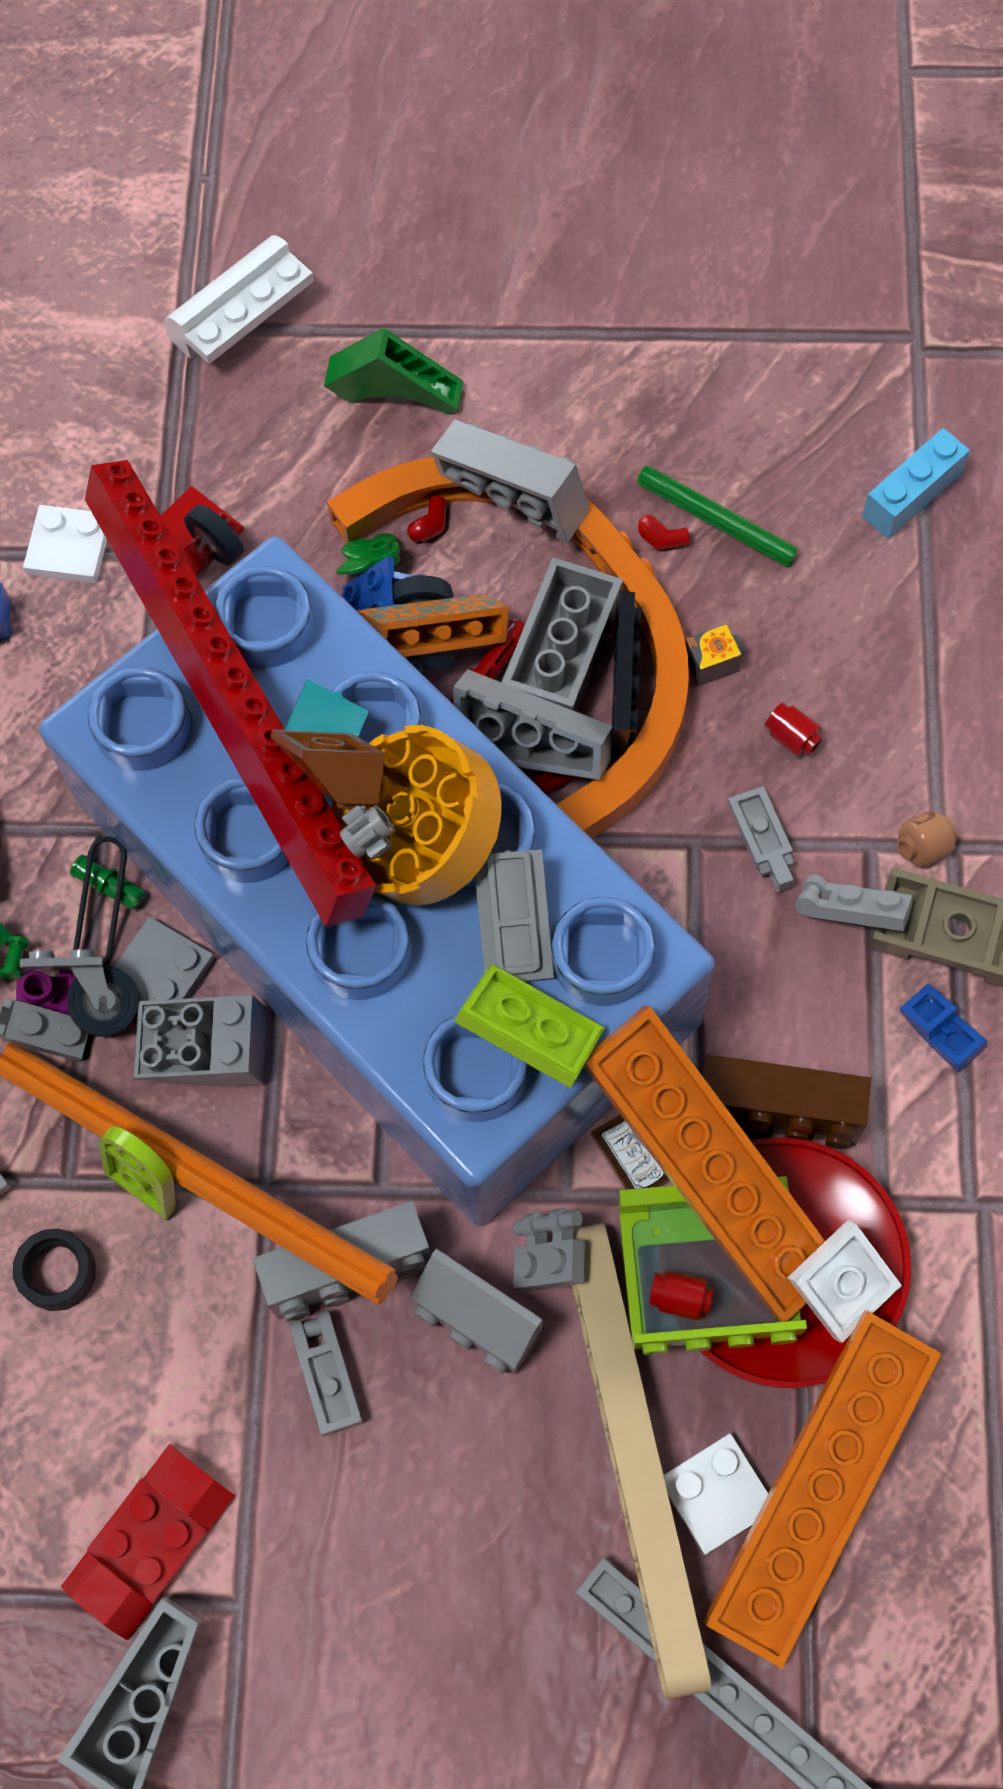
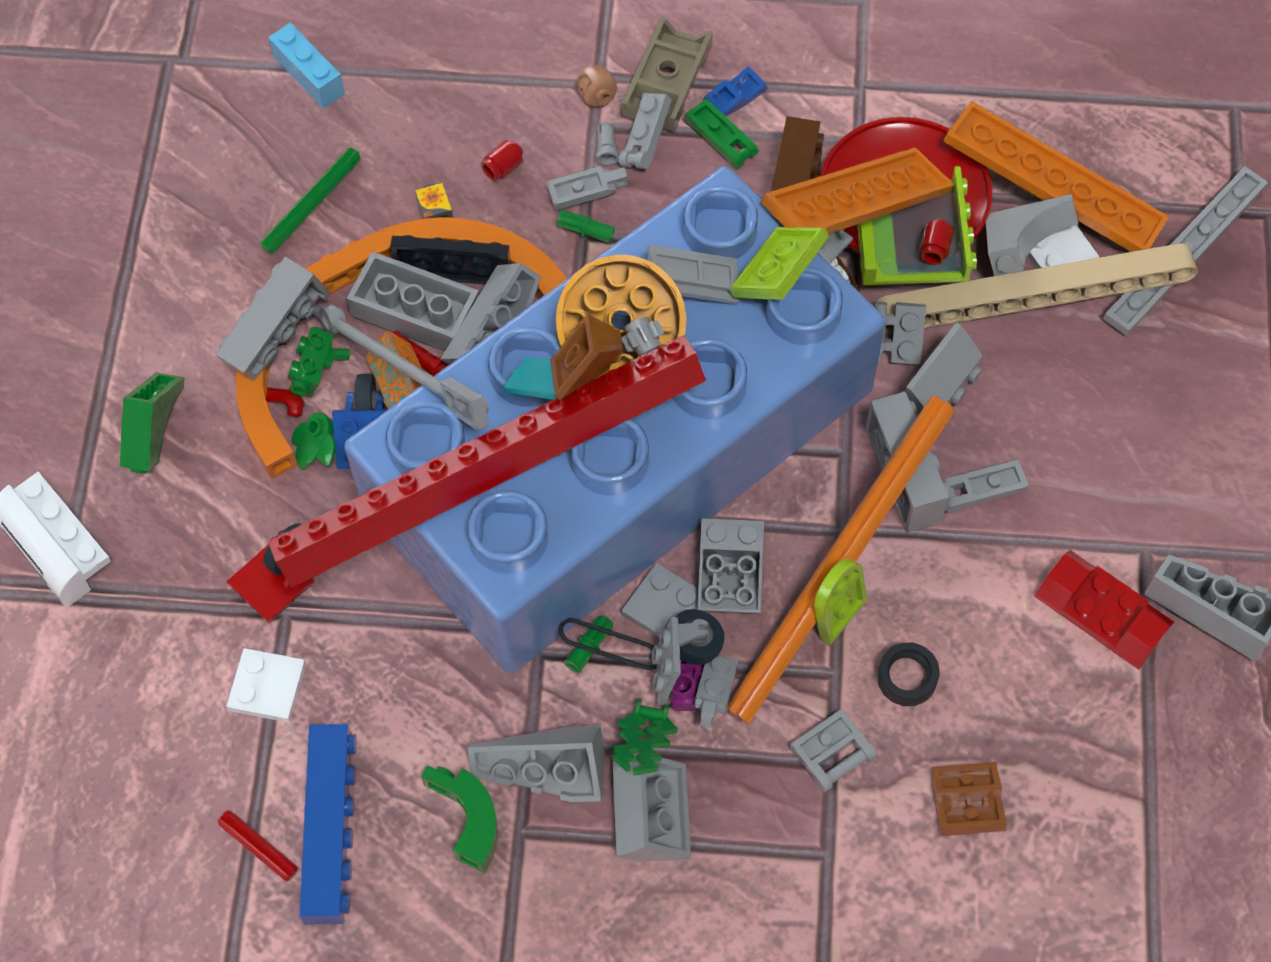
camera: 90 degrees left, 5 degrees down
red arm [637,515,690,550] -> none
white plate [787,1220,902,1343] -> none
none -> green brick [287,327,350,397]
none -> light grey bar [312,303,489,431]
none -> green axle [557,210,615,244]
none -> light grey pin [596,122,619,166]
none -> green plate [685,99,759,170]
none -> light grey arch [986,194,1079,276]

